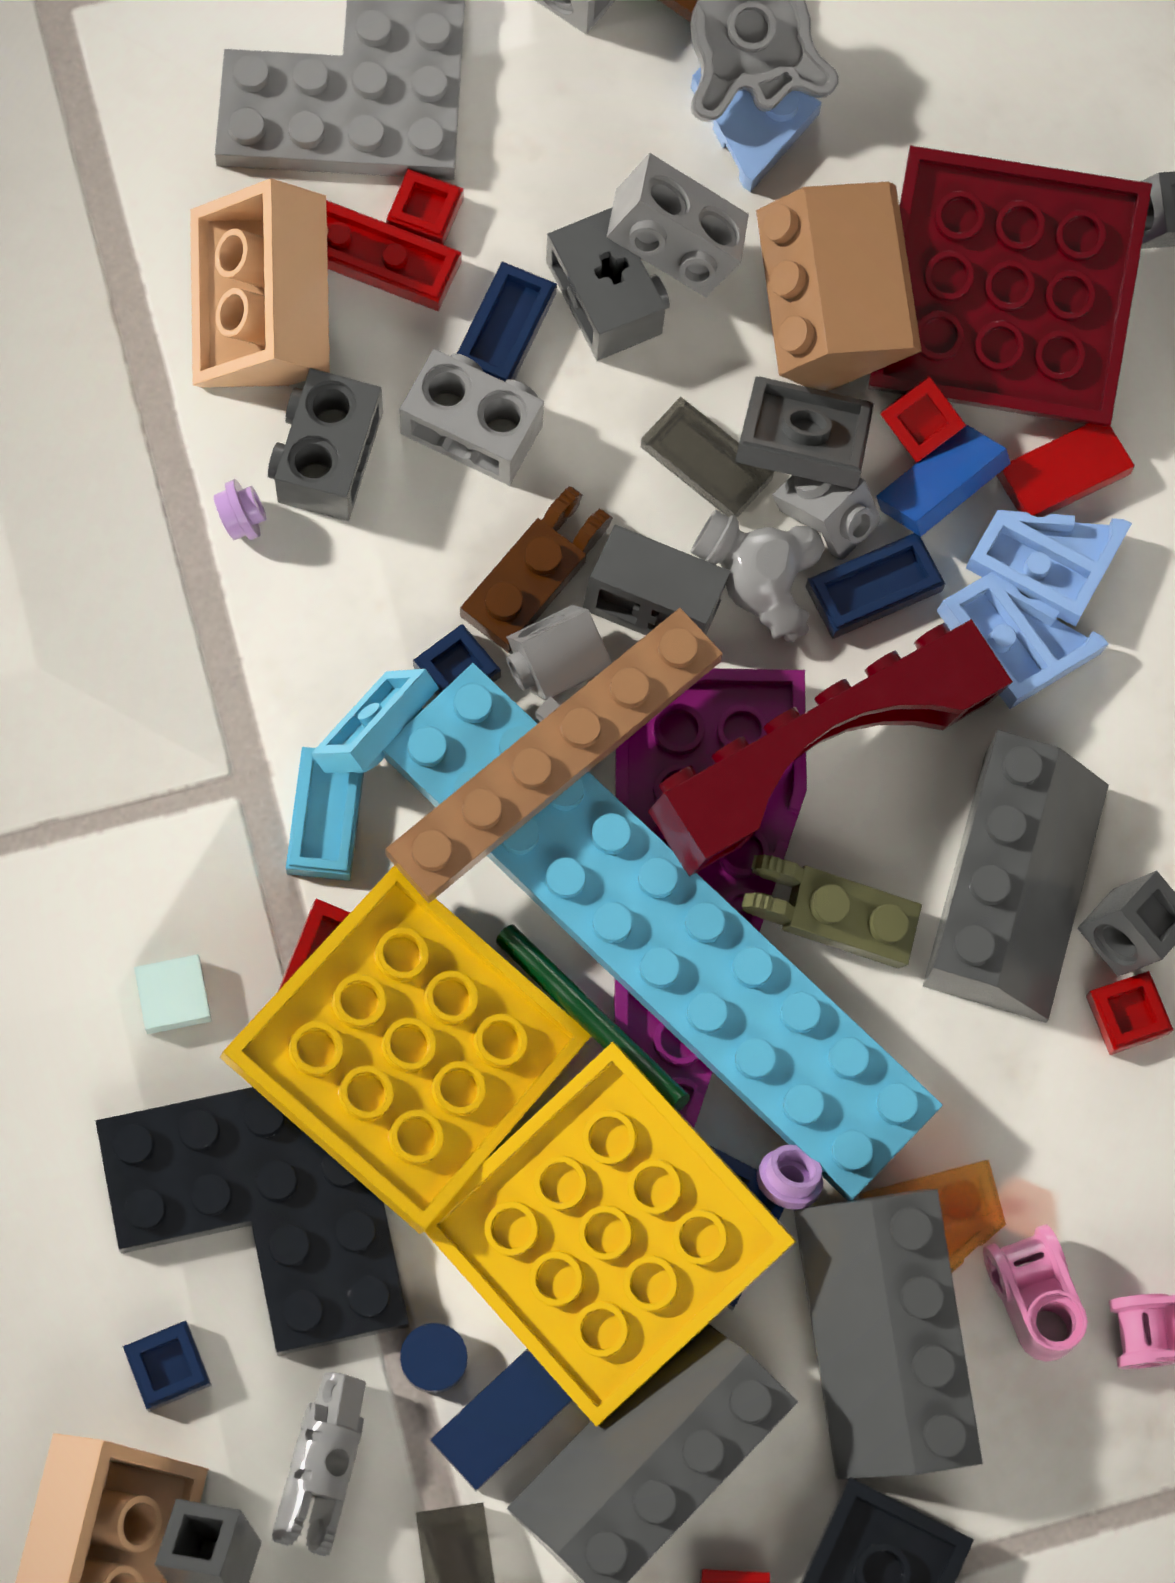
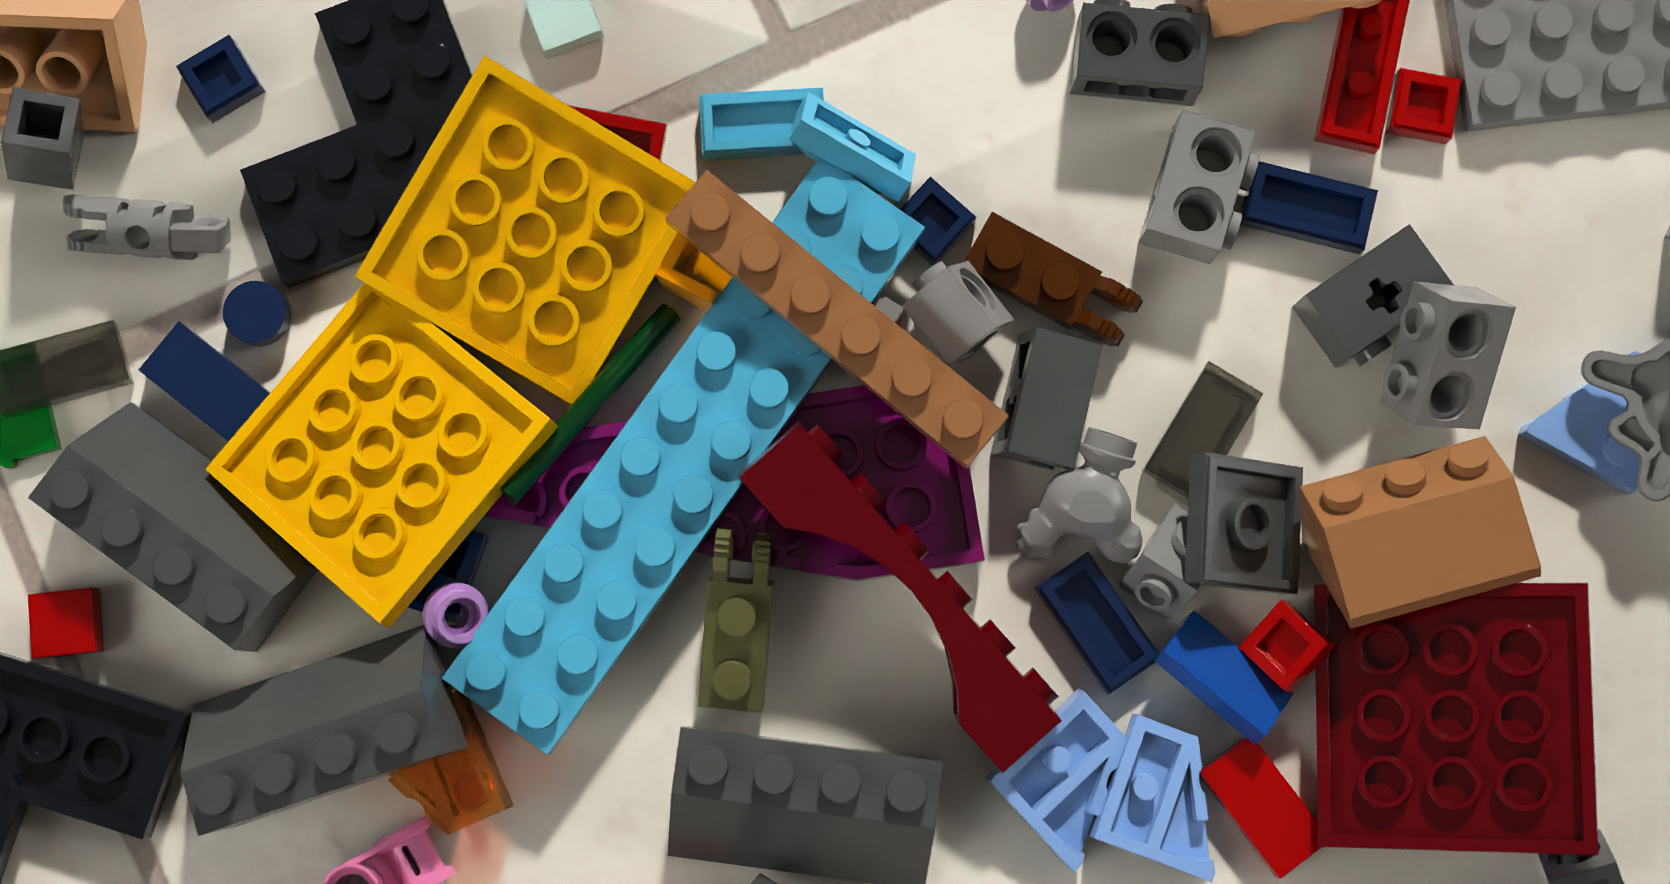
camera: 90 degrees right, 10 degrees up
none -> light orange panel [655,233,732,312]

